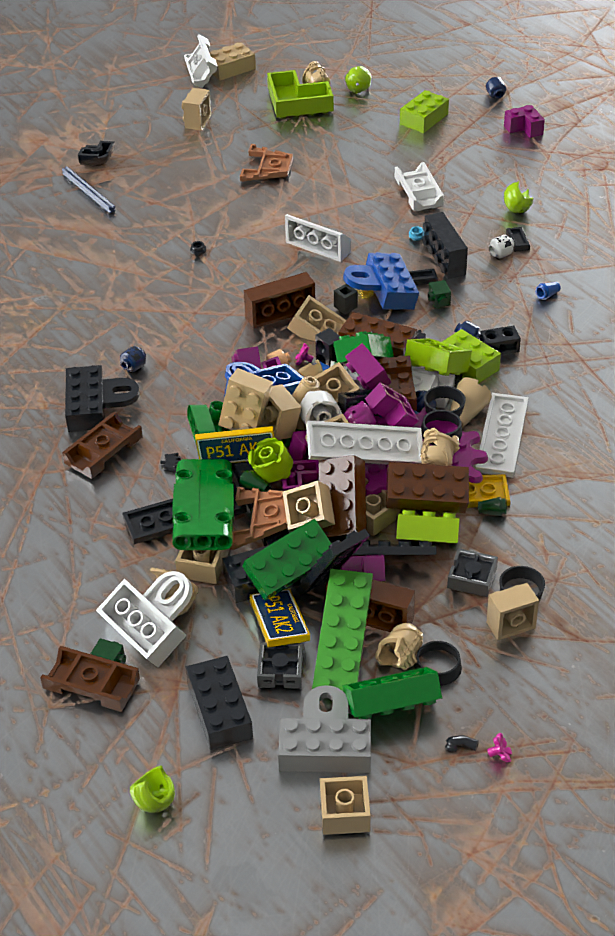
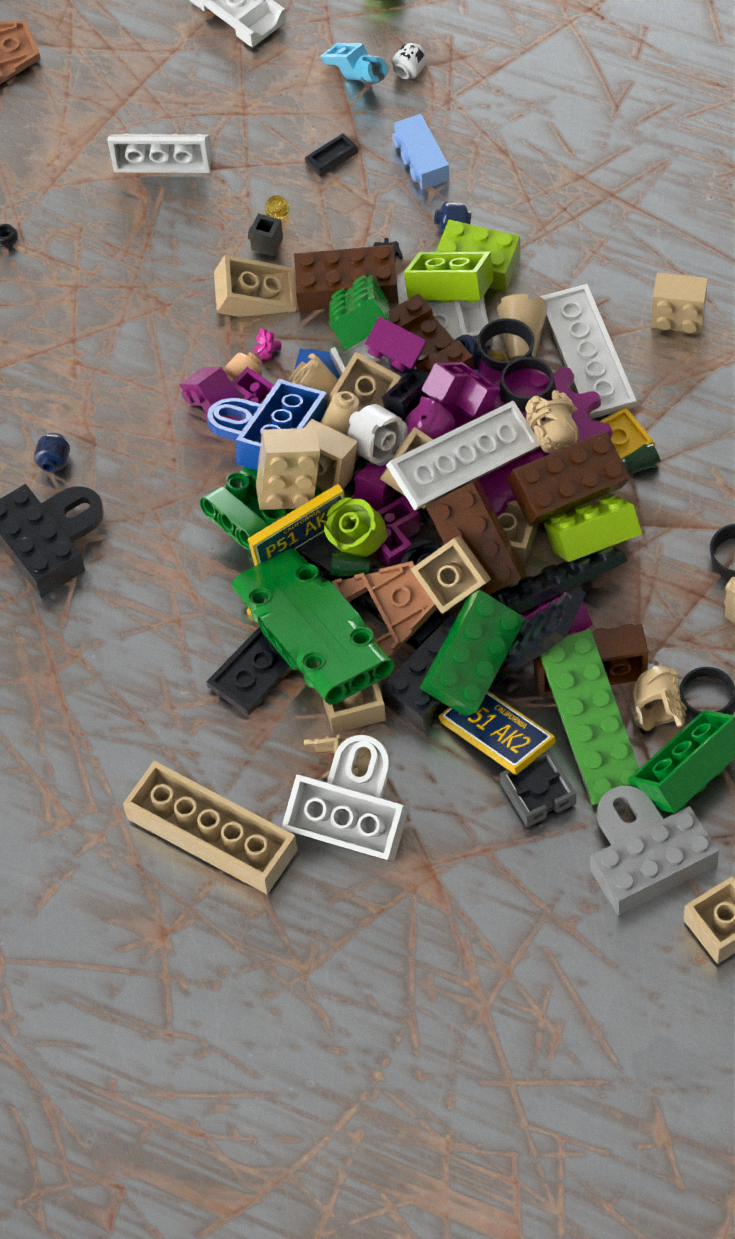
camera: 25 degrees left, 15 degrees up
reddish brown piece [40,646,140,712] -> none
reddish brown piece [62,412,143,479] -> none
dark green brick [90,638,126,664] -> none
lime piece [130,765,175,813] -> none
black piece [160,453,181,472] -> none
black brick [185,655,253,750] -> none
reddish brown brick [244,272,316,329] -> none
black brick [315,328,343,367] -> none
blue brick [343,252,419,310] -> none
medium azure plate [409,226,424,241] -> none
black brick [422,212,468,279] -> none
dark green brick [427,280,451,308] -> none
piece [447,548,498,597] -> none
black brick [480,325,521,355] -> none
black tile [506,227,530,252] -> none
blue cone [535,282,561,300] -> none
none -> tan brick [123,761,298,895]
none -> medium azure plate [320,43,388,85]
none -> light blue brick [392,114,449,190]
none -> tan brick [651,272,708,333]

